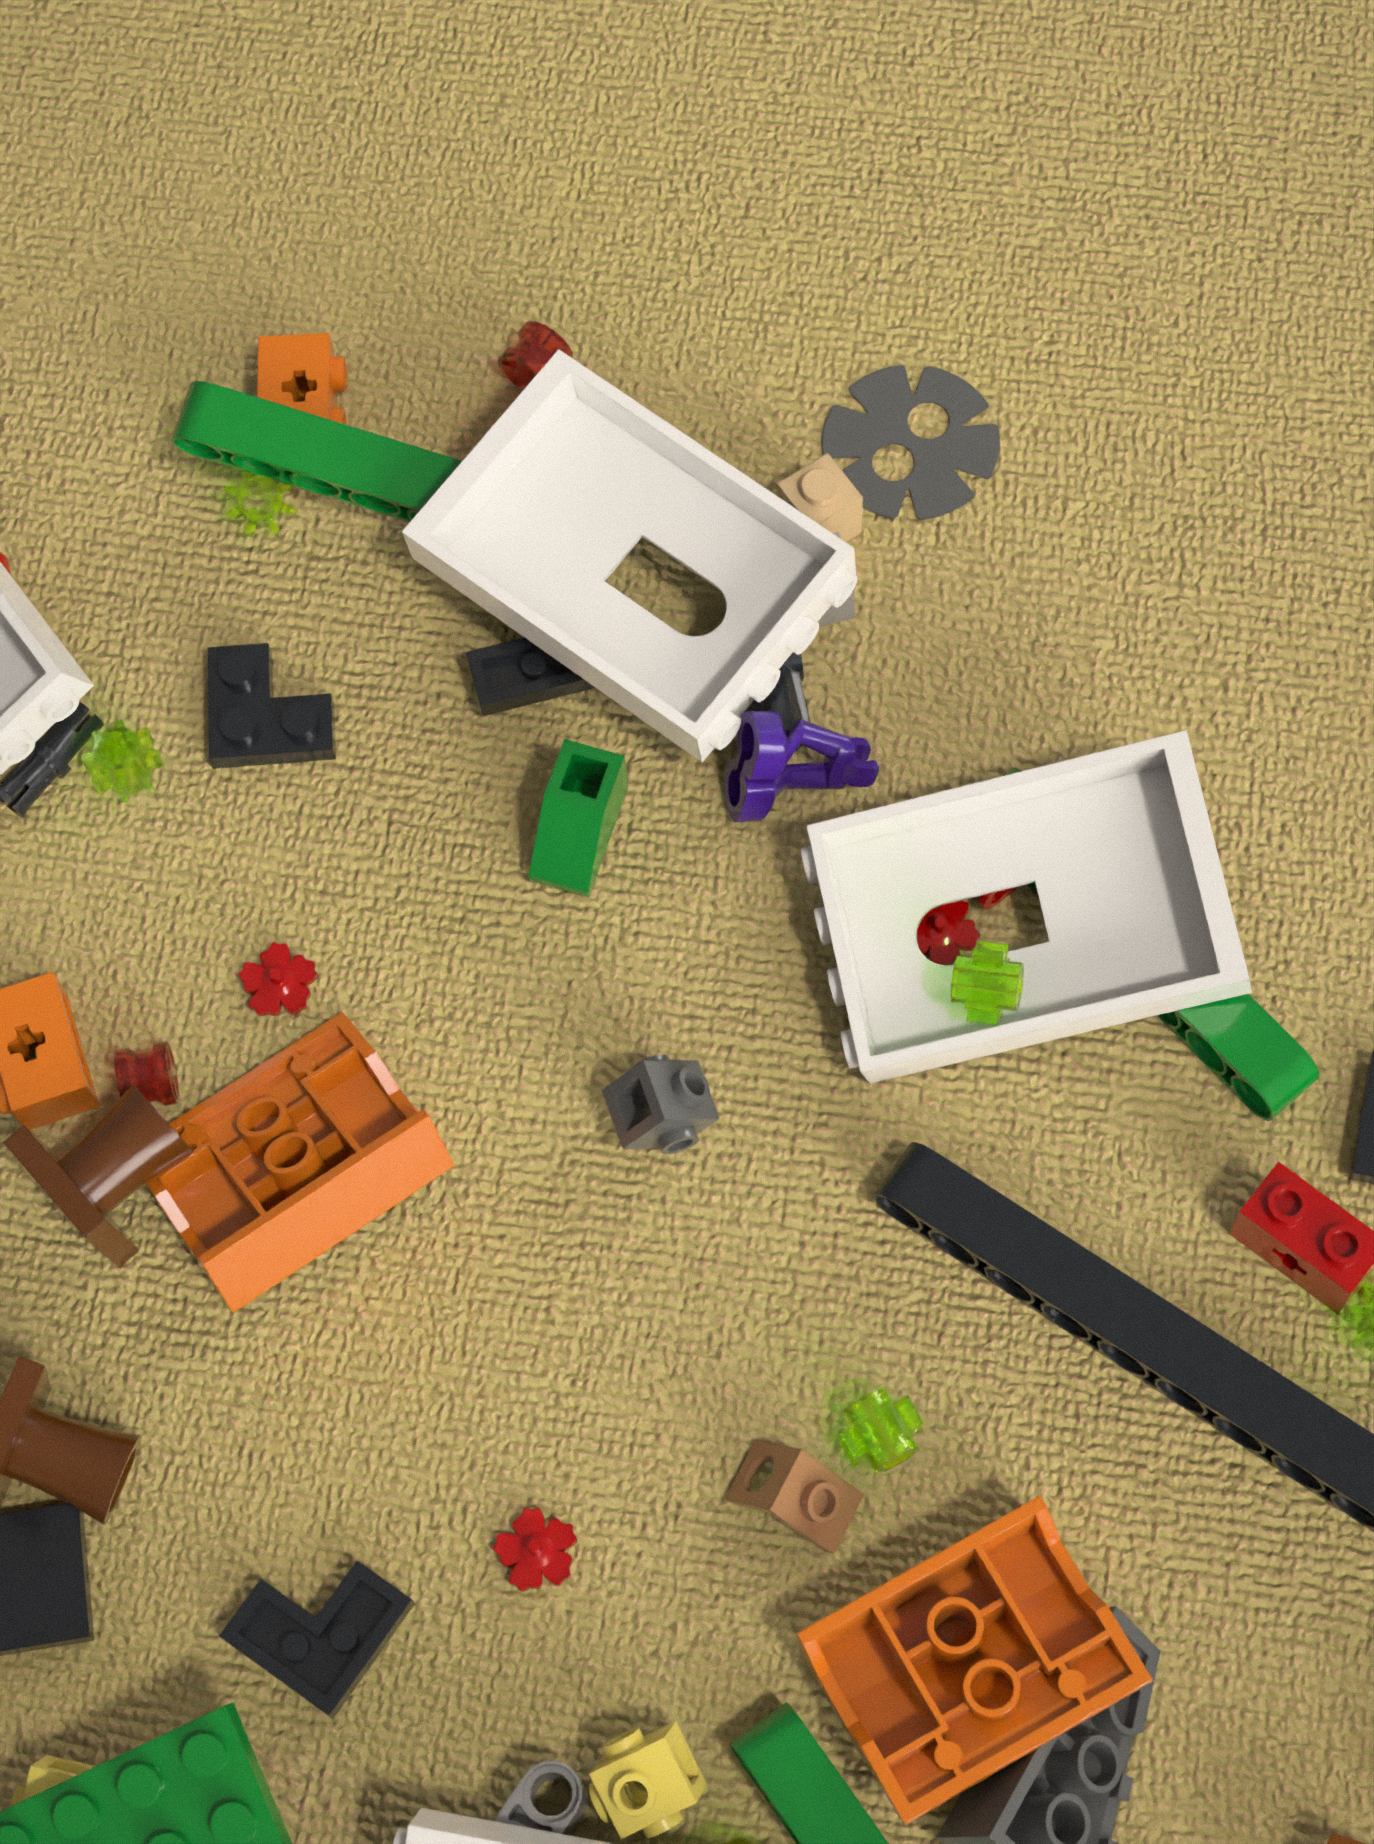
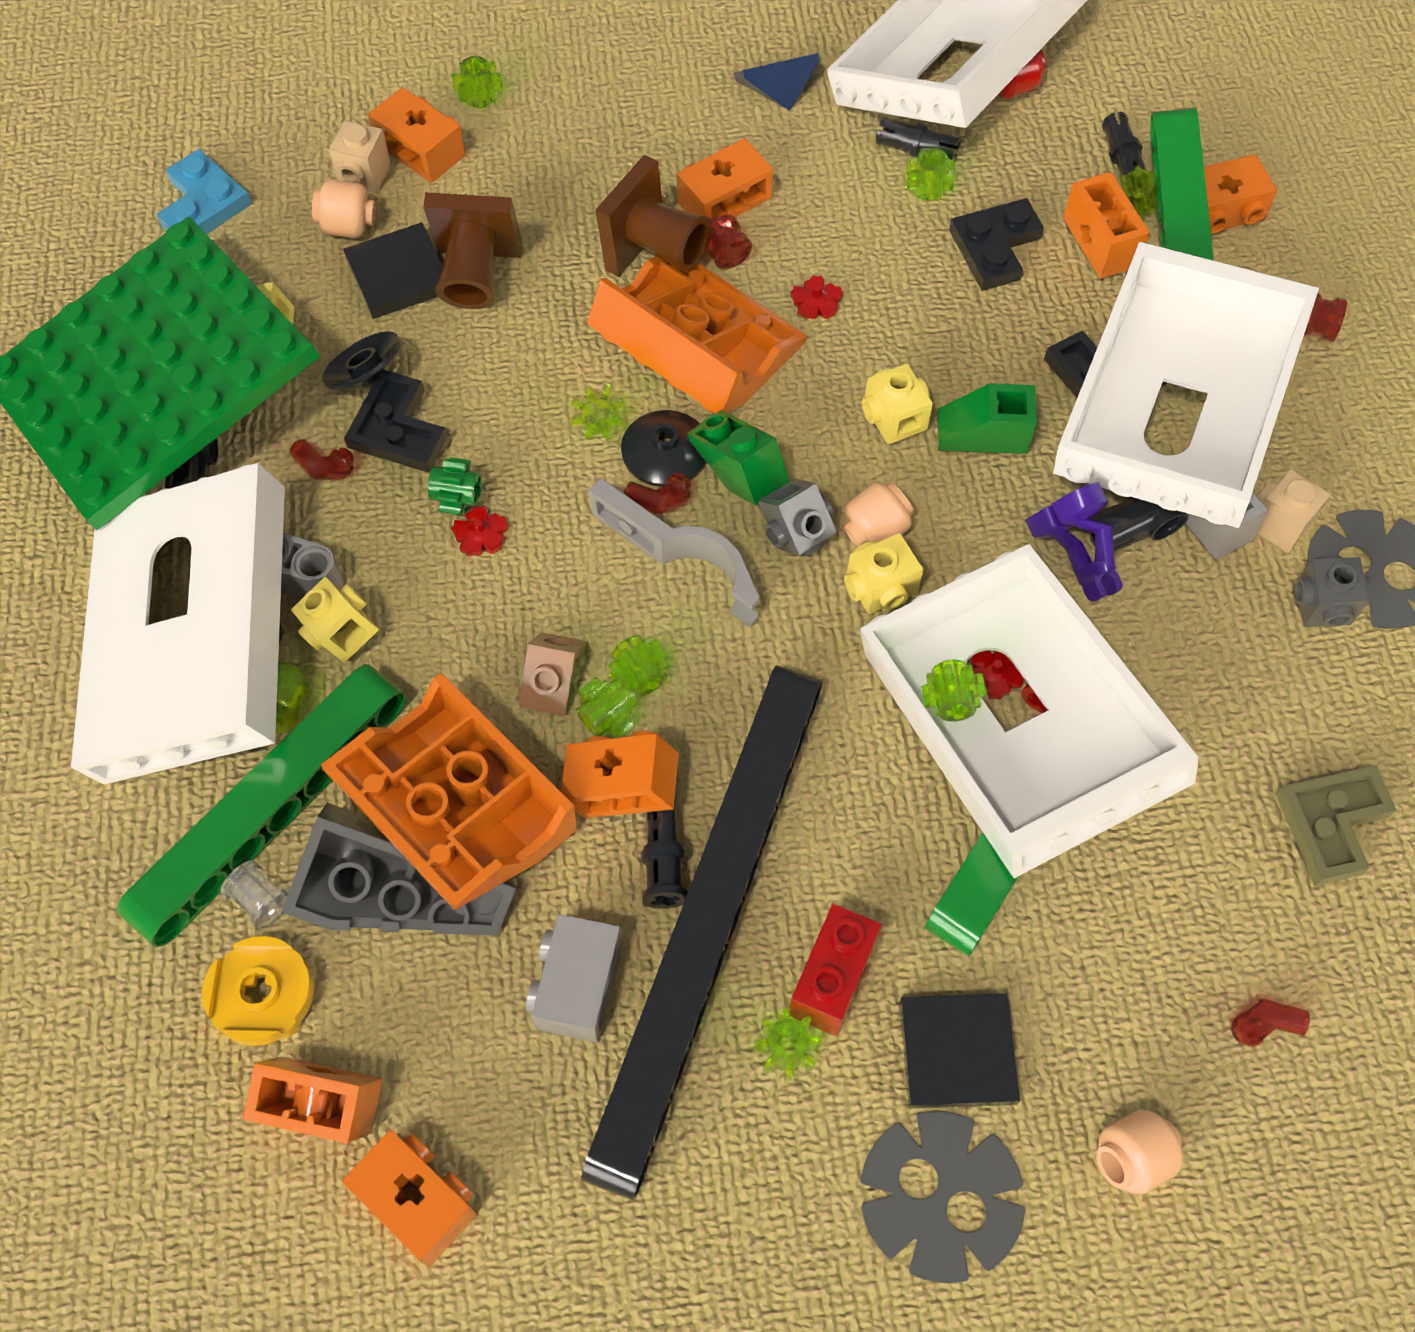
camera: 70 degrees right, 5 degrees down
none -> clear red arm [289,439,354,480]
none -> black dish [322,331,401,390]
none -> green gear [428,457,482,516]
none -> light grey brick [526,914,622,1043]
none -> orange brick [561,731,679,818]
none -> clear neon green gear [571,384,624,440]
none -> light grey piece [589,478,760,628]
none -> clear neon green gear [608,635,670,696]
none -> black dish [621,410,707,487]
none -> clear red arm [624,473,691,514]
none -> black pin [641,789,688,909]
none -> green slope [687,410,790,506]
none -> light nougat head [843,482,914,547]
none -> light yellow brick [844,533,923,615]
none -> light yellow brick [861,363,933,445]
none -> orange brick [1063,172,1150,279]
none -> black pin [1102,112,1150,191]
none -> olive plate [1276,765,1396,886]
none -> dark grey brick [1295,554,1372,627]

